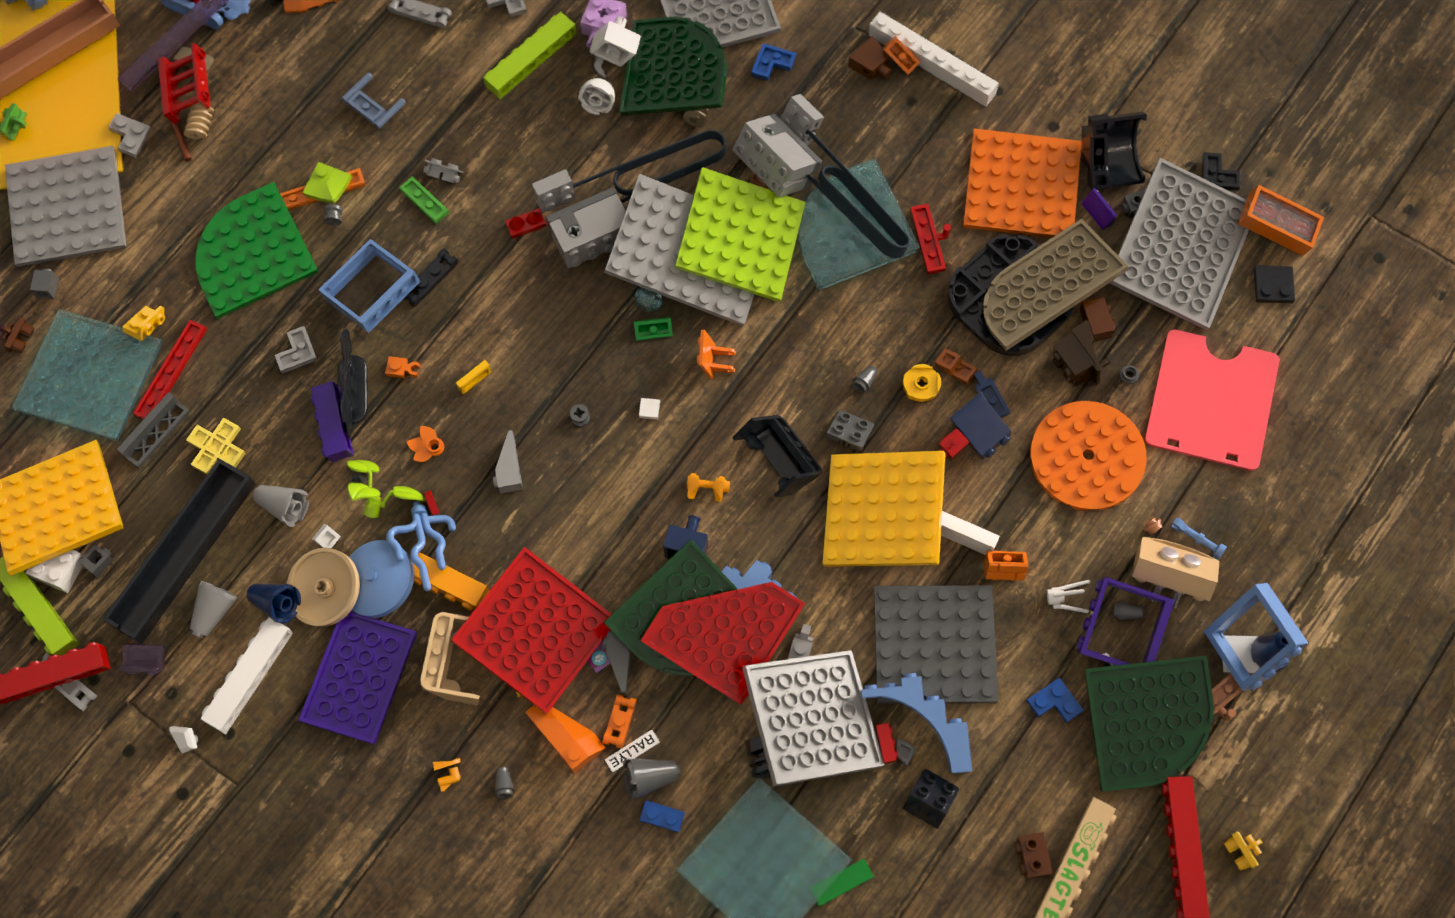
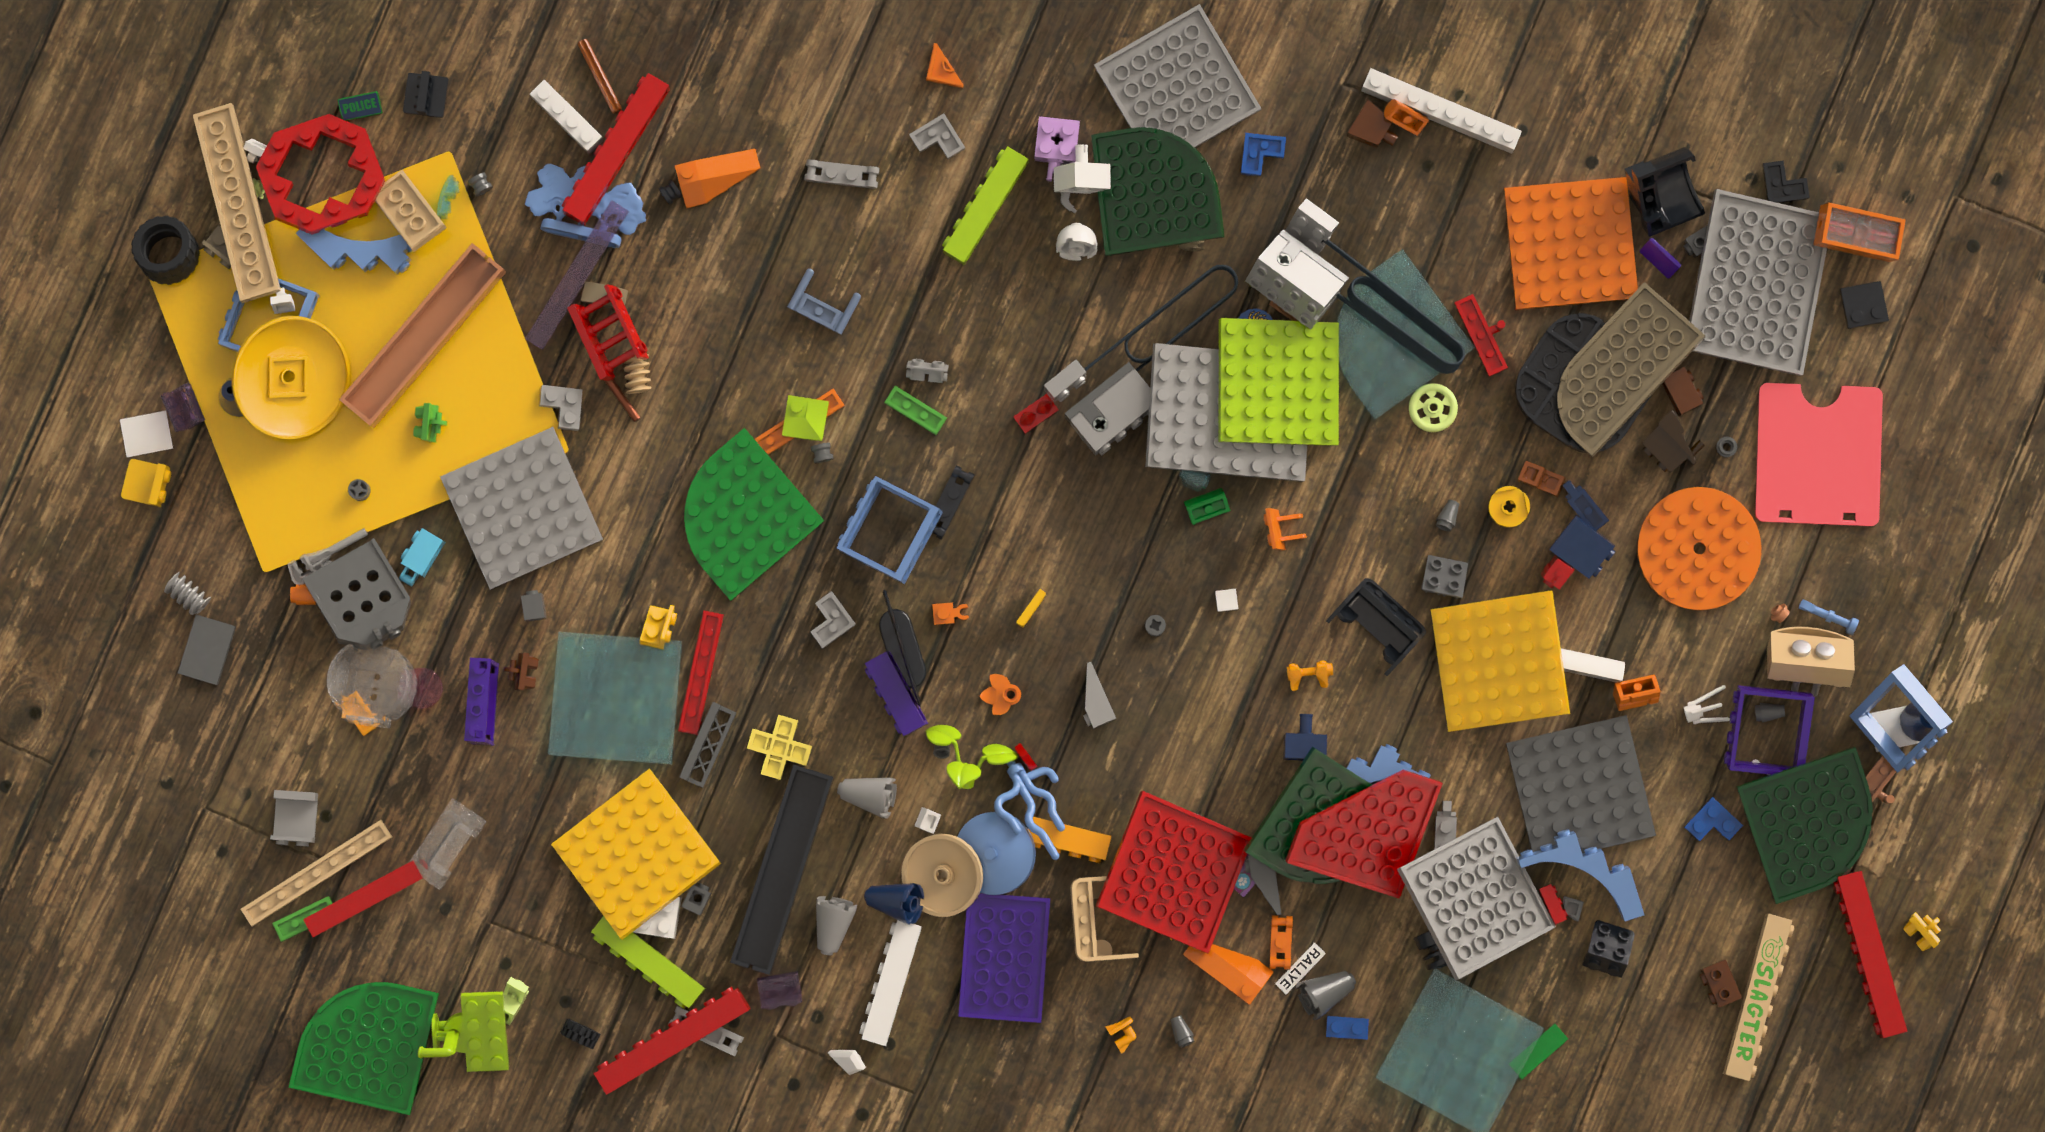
camera: 10 degrees left, 15 degrees up
none -> yellowish green plate [1409,383,1458,432]

